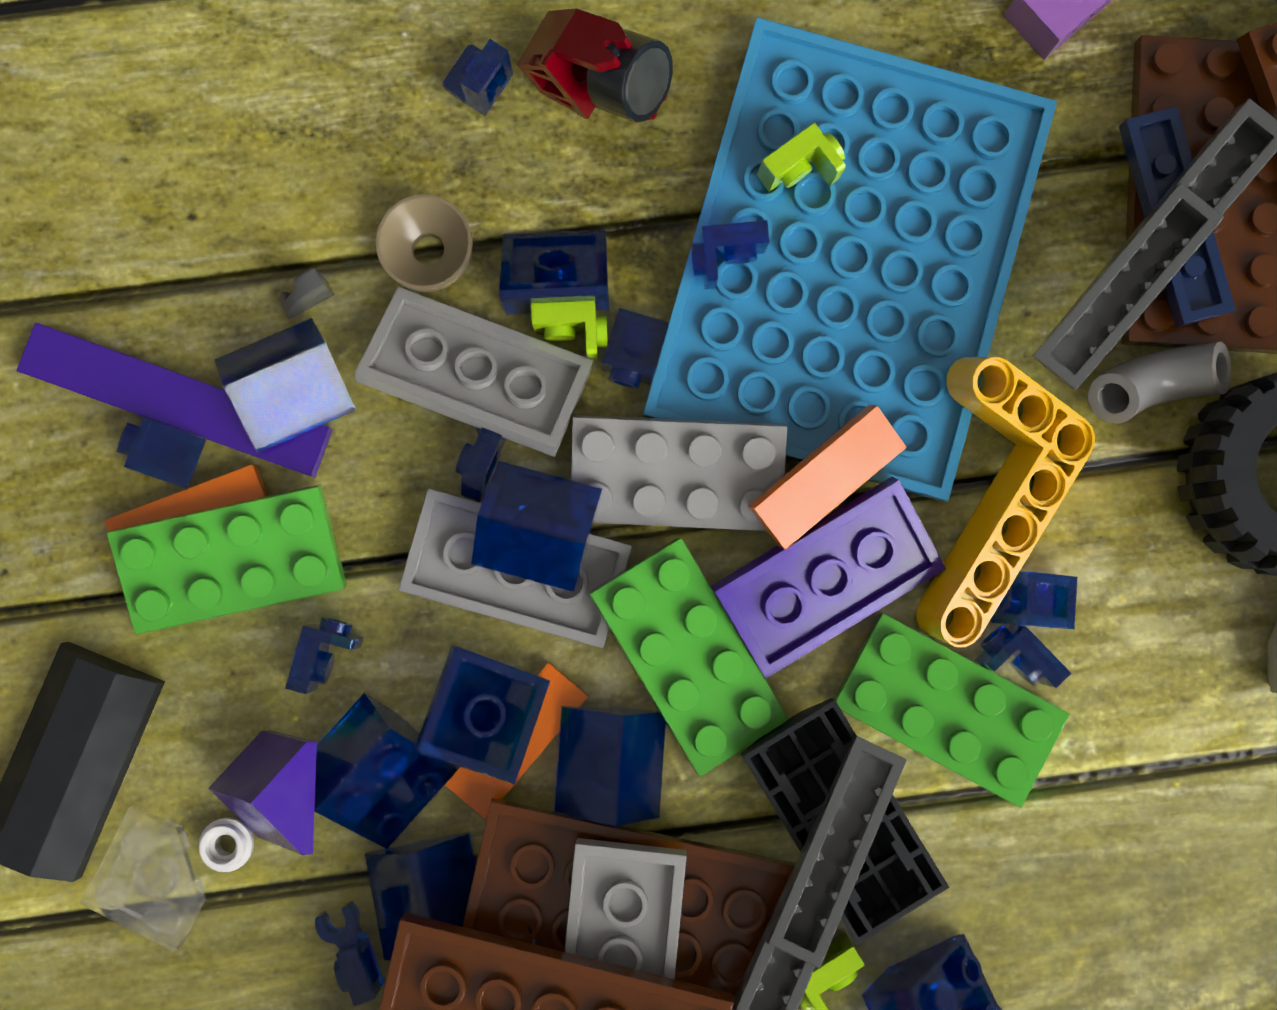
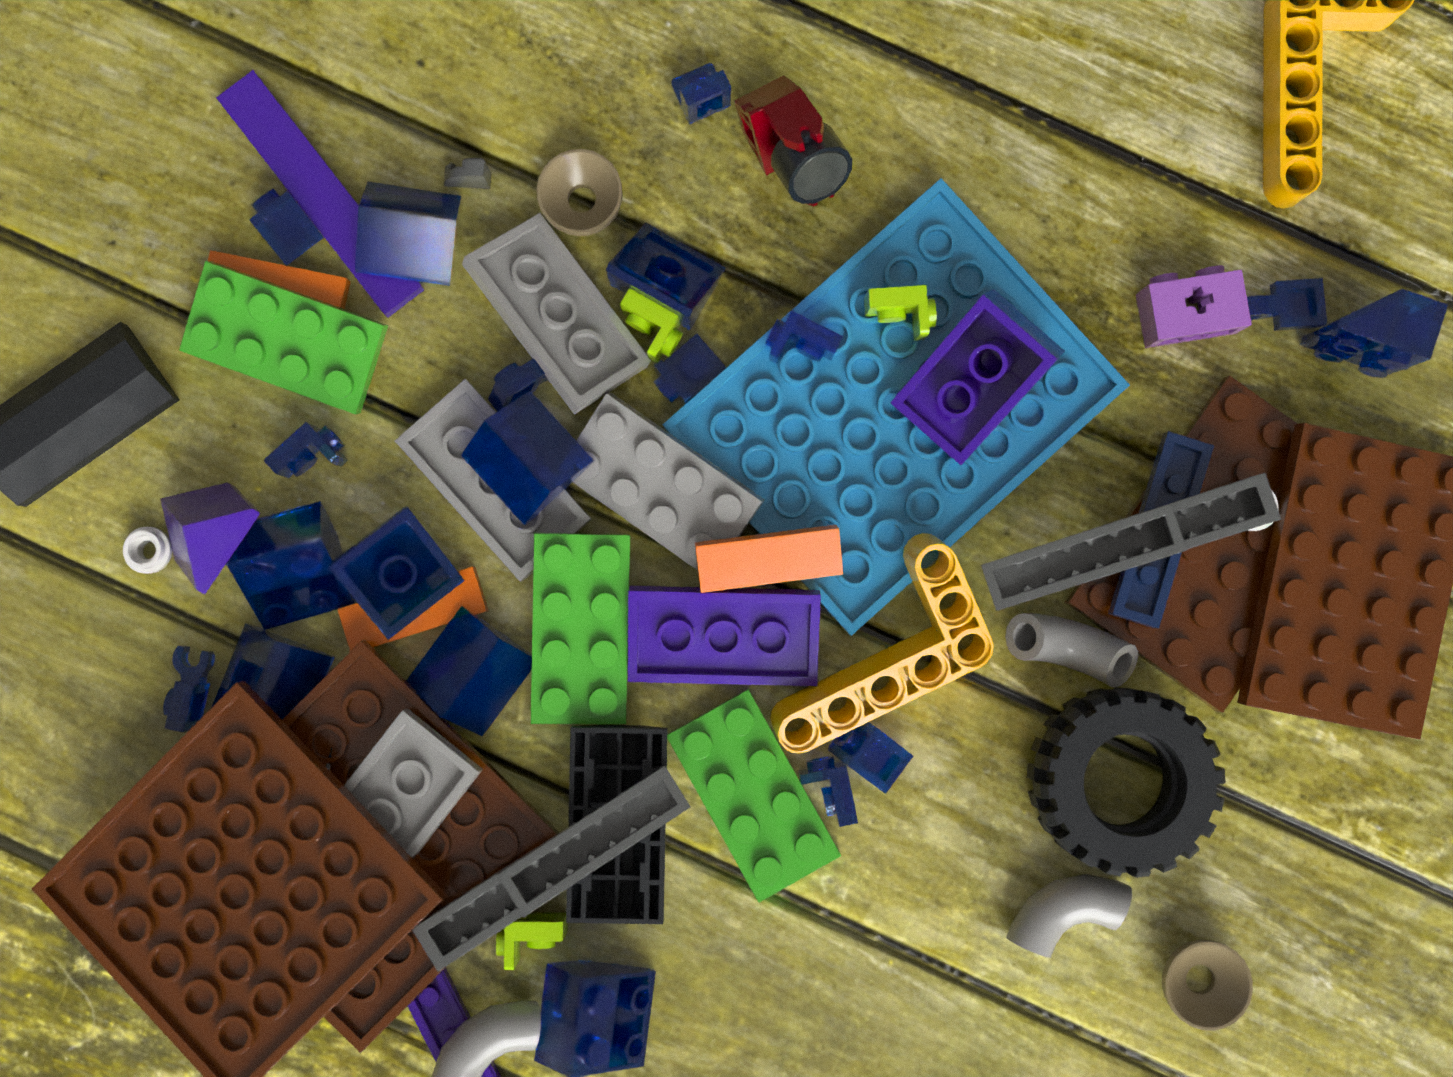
camera: 30 degrees right, 0 degrees up
clear plate [80,804,206,952] -> none
none -> dark purple slope [890,289,1065,465]

